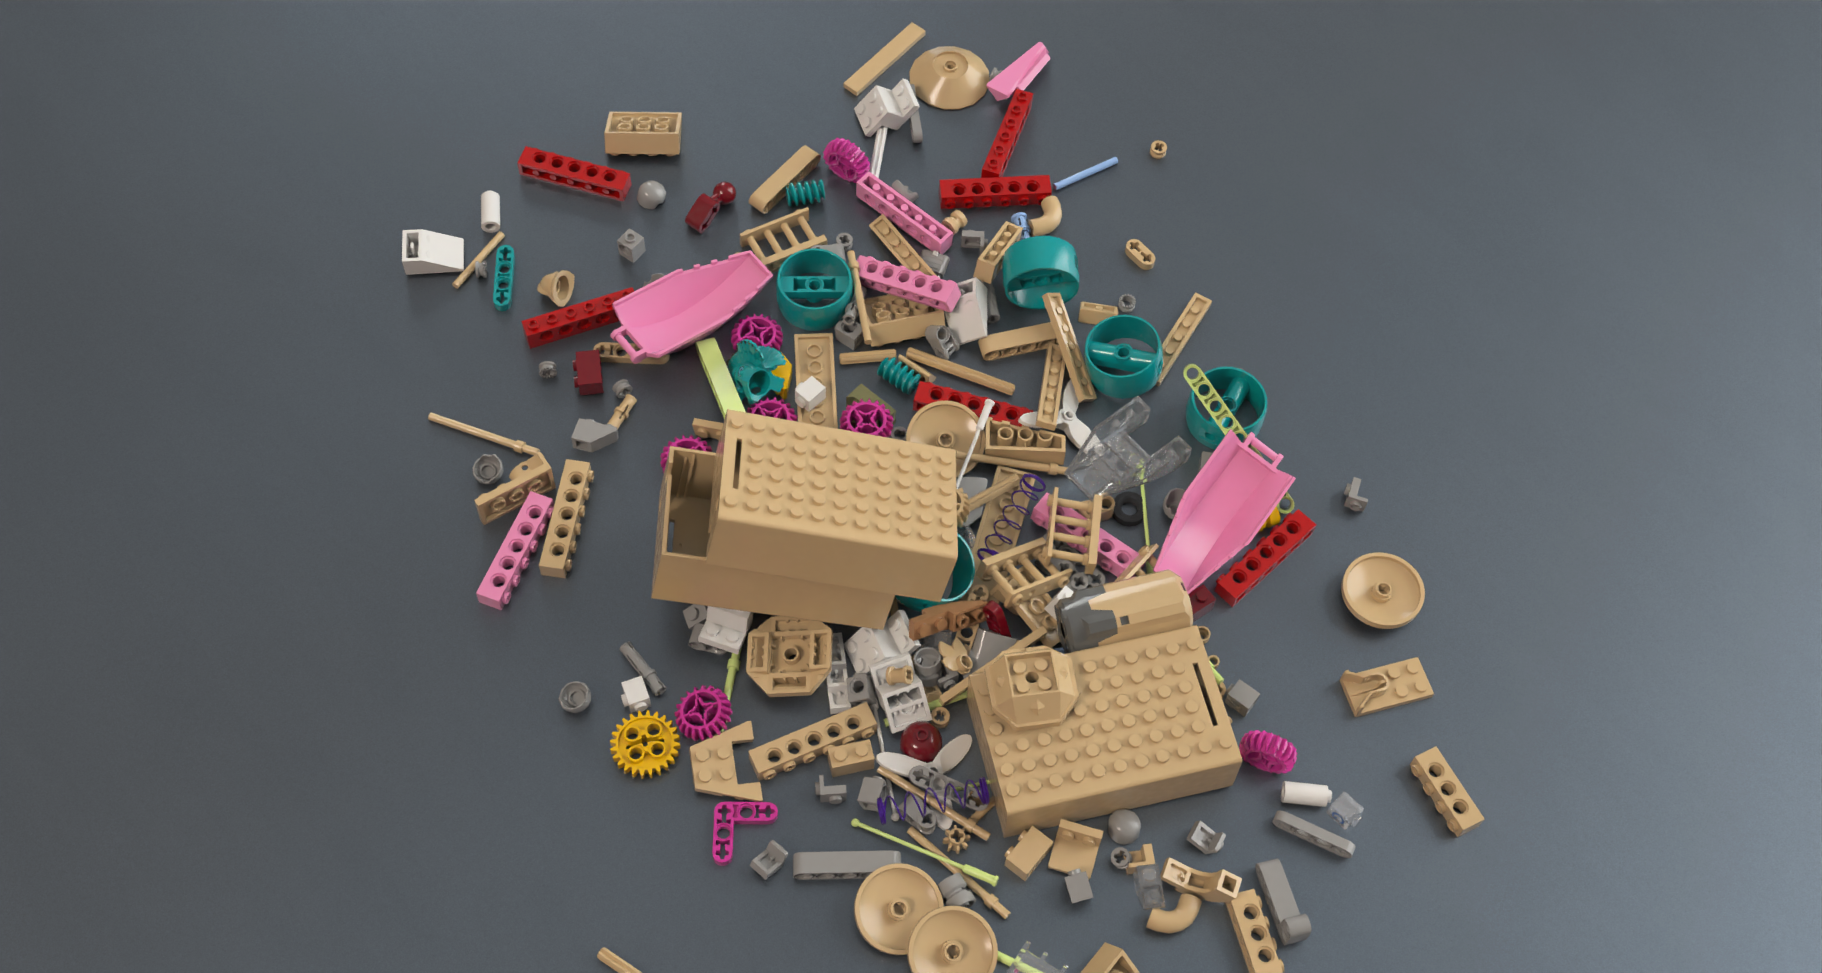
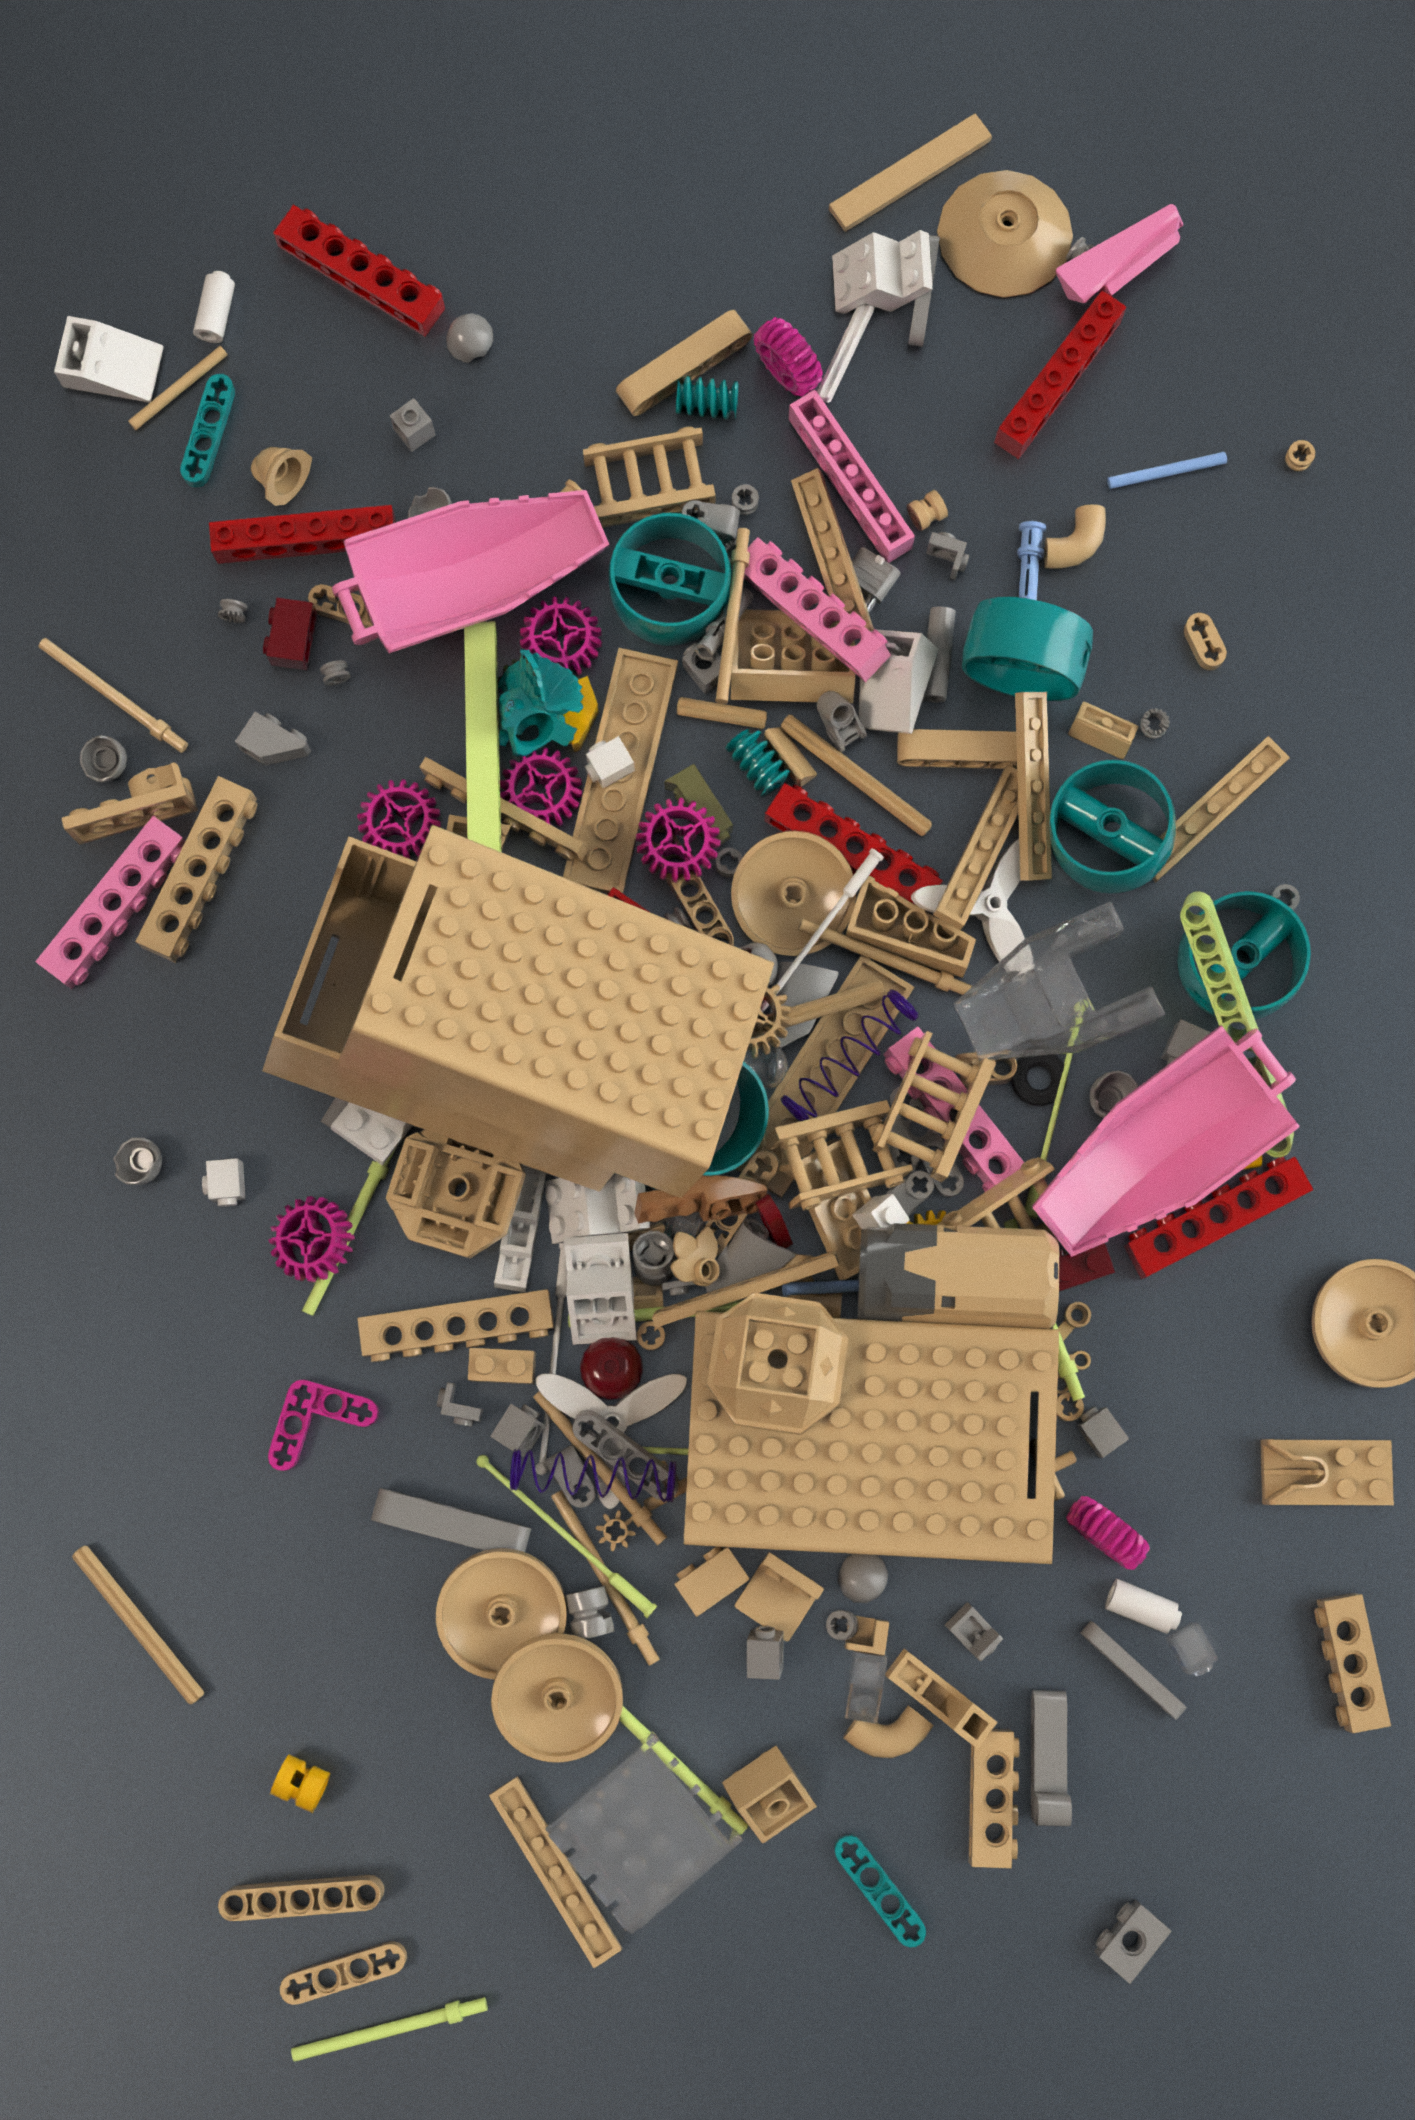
camera: 20 degrees right, 20 degrees up
light grey bush [475,261,487,278] -> none
tan slope [604,112,682,156] -> none
tan pin [607,394,637,430] -> none
yellow gear [610,710,681,779] -> none
light grey pin [619,641,667,696] -> none
dark red beam [685,181,736,233] -> none
tan wing [689,721,763,802] -> none
light grey bracket [750,840,788,880] -> none
light grey brick [846,673,876,707] -> none
tan bush [886,665,913,685] -> none
light grey hair [891,180,919,203] -> none
red brick [939,175,1052,209] -> none
tan brick [973,221,1023,284] -> none
light grey bracket [1344,477,1368,512] -> none

